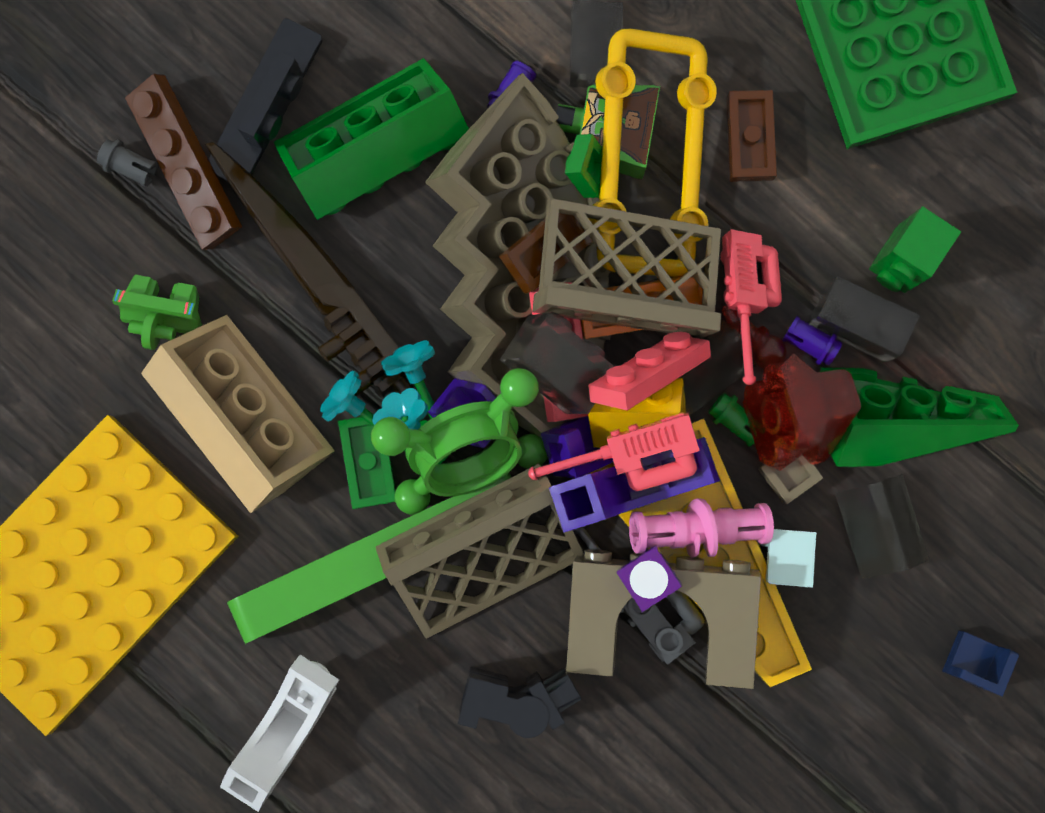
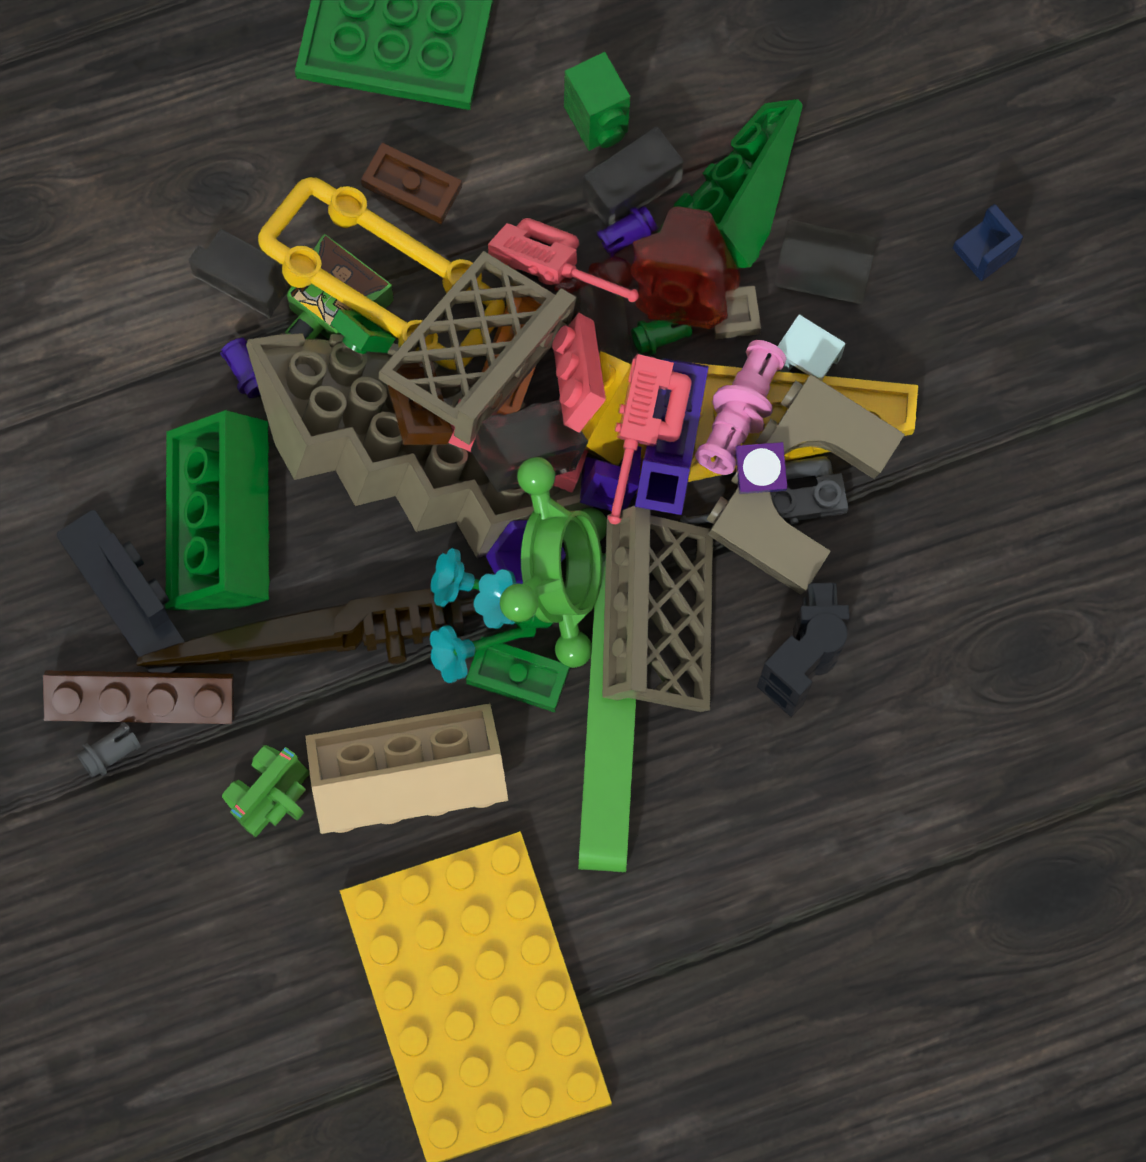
camera: 65 degrees left, 10 degrees down
white arch [220,655,339,812] -> none

